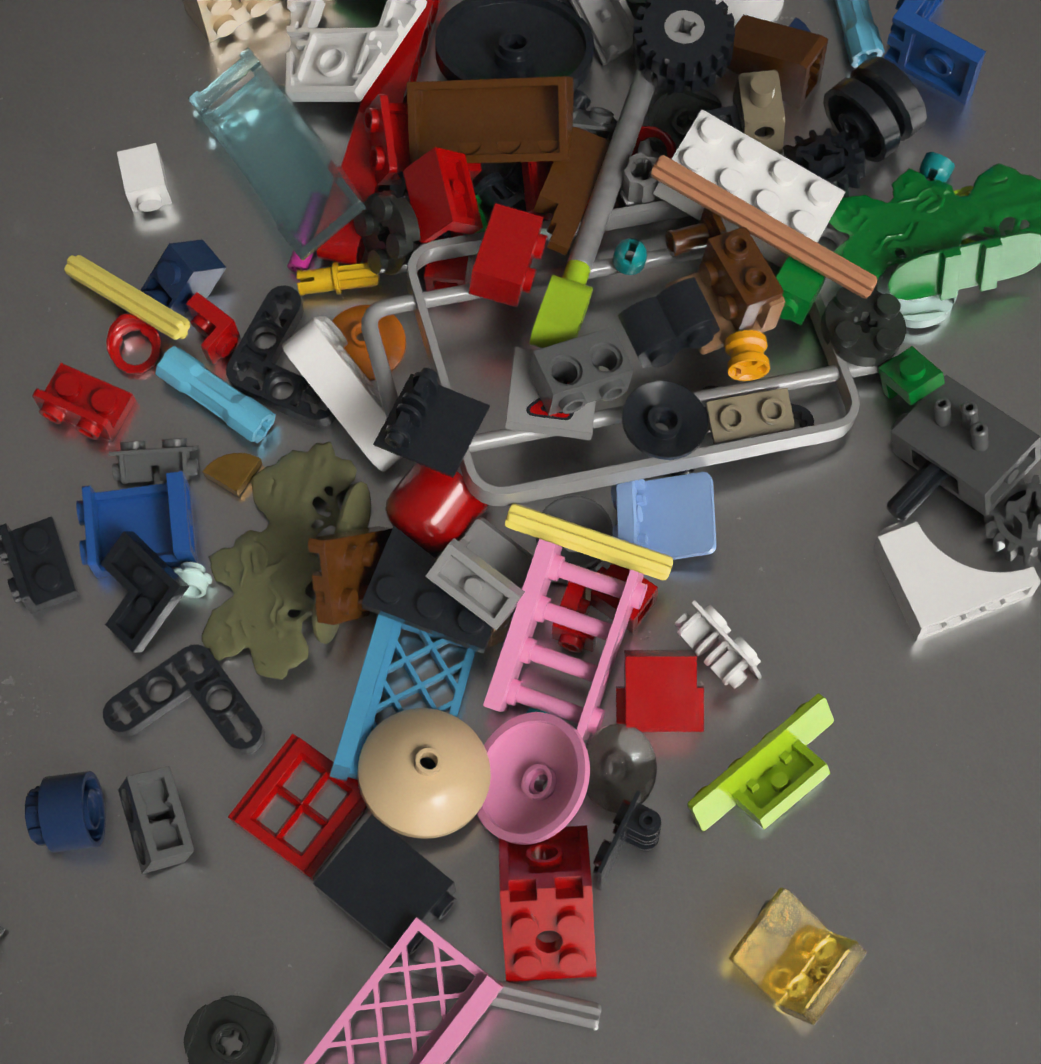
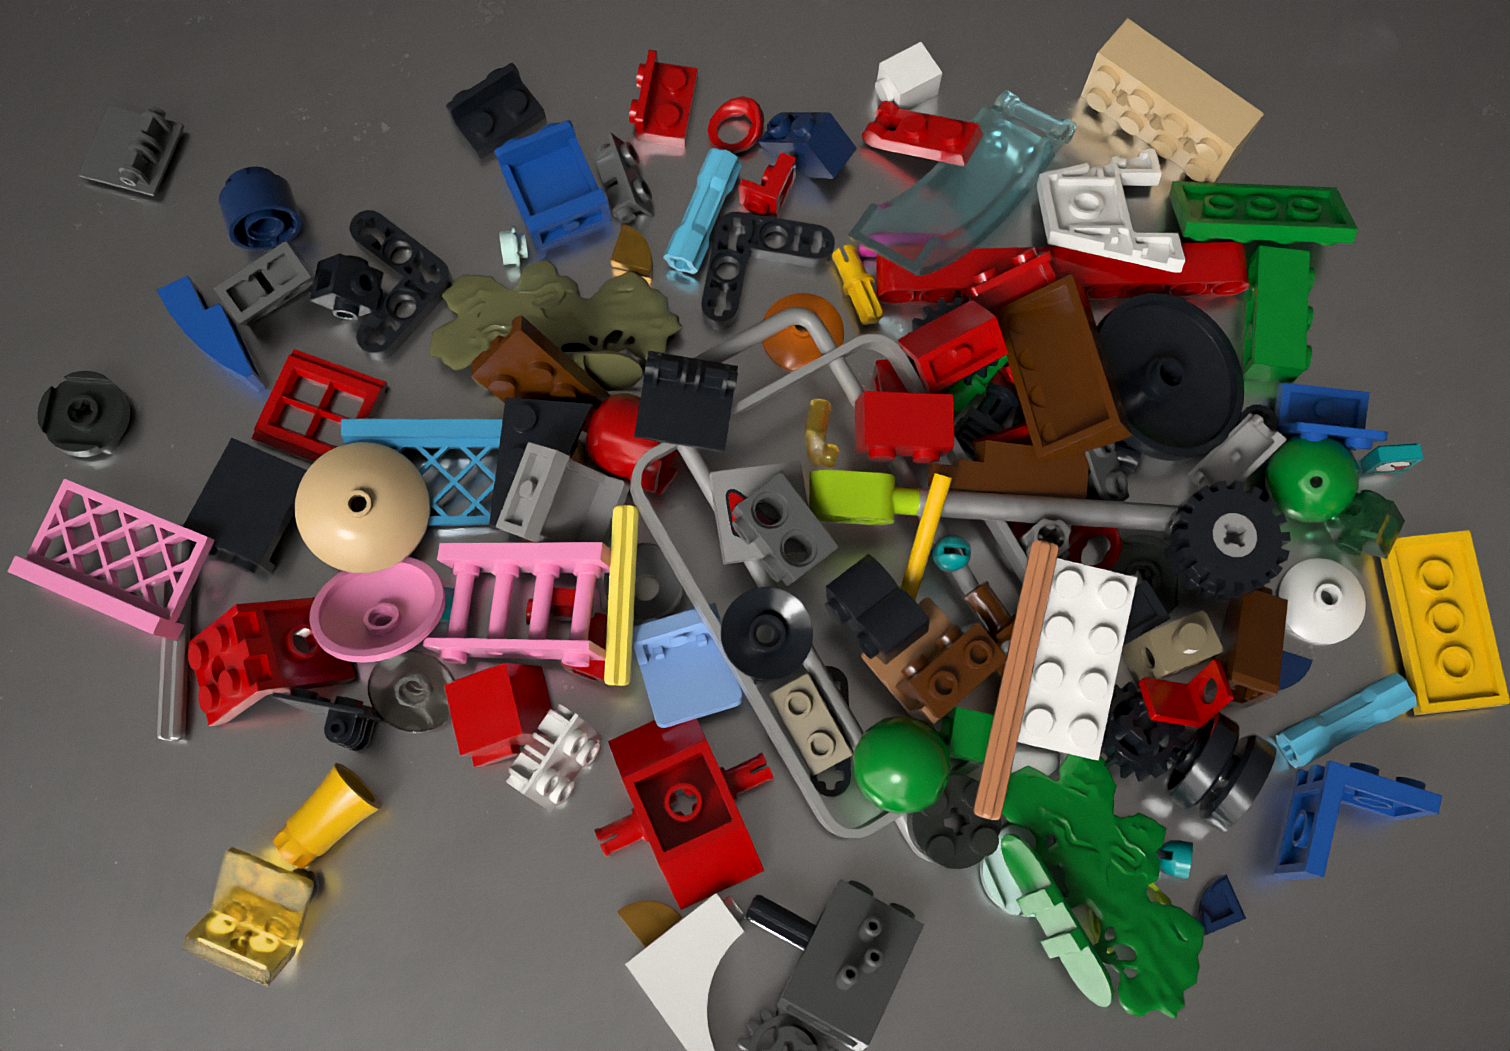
camera: 70 degrees right, 5 degrees up
light yellow axle [64,255,191,340] -> none
black plate [101,531,189,652] -> none
white beam [282,316,402,472] -> none
pearl dark grey plate [354,190,420,275] -> none
lime bracket [687,693,834,831] -> none
light orange wheel [724,330,770,381] -> none
green bracket [878,346,945,405] -> none
none -> blue slope [156,275,266,392]
none -> yellow plant [272,763,381,870]
none -> black brick [310,253,384,320]
none -> red slope [594,718,774,910]
none -> pearl gold tile [617,901,682,948]
none -> clear yellow arm [804,399,839,468]
none -> green piece [853,715,951,814]
none -> red plate [862,101,983,166]
none -> yellow bar [901,473,952,600]
none -> red bracket [1139,660,1234,728]
none -> dark blue tile [1196,874,1246,936]

